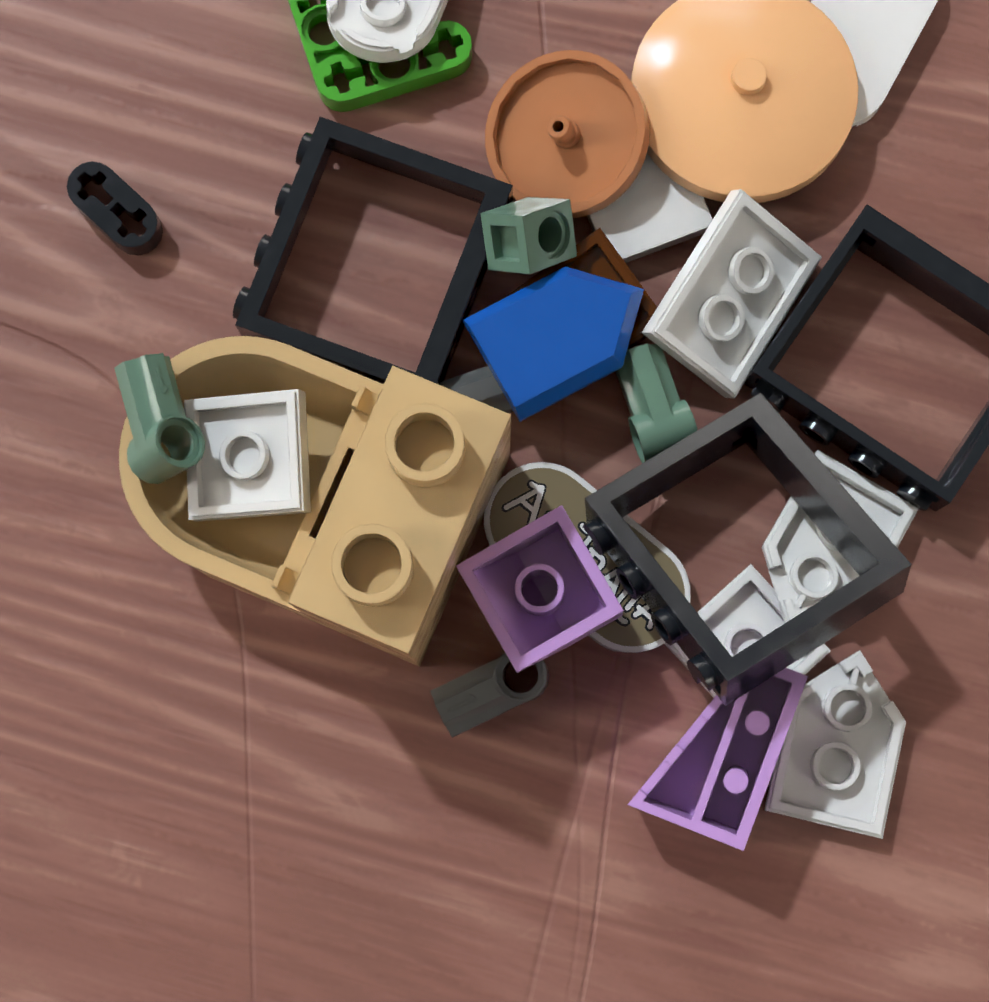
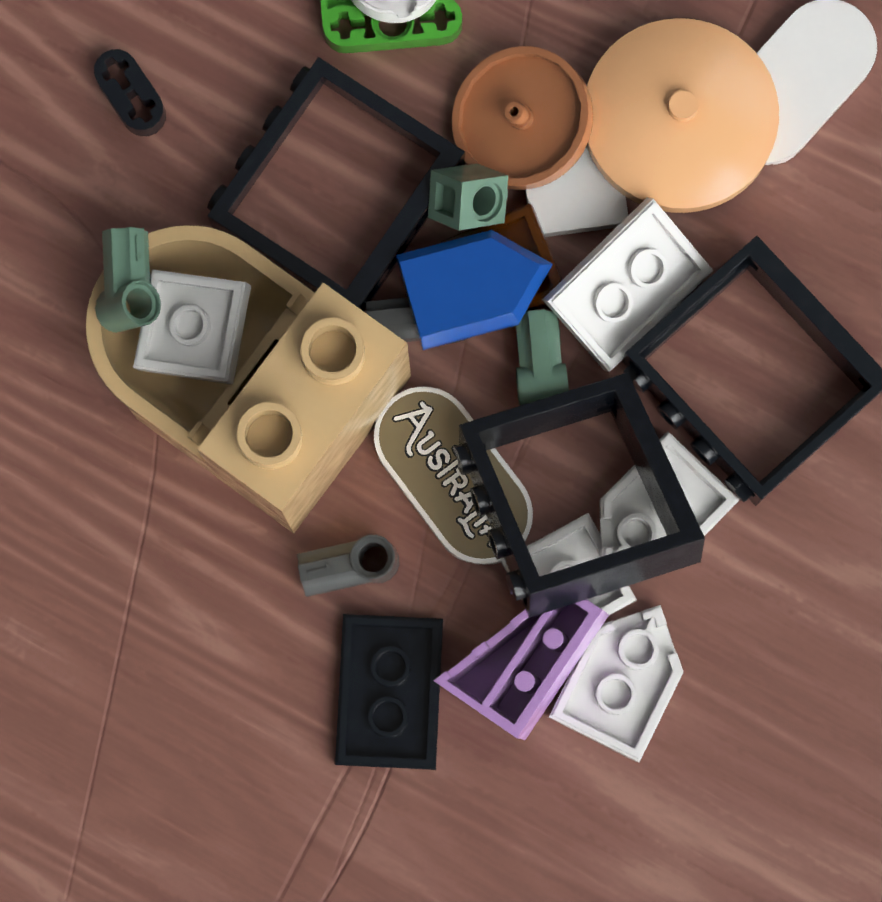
camera: 15 degrees right, 0 degrees up
lavender slope [456,505,624,673] -> none
none -> black tile [335,614,443,770]

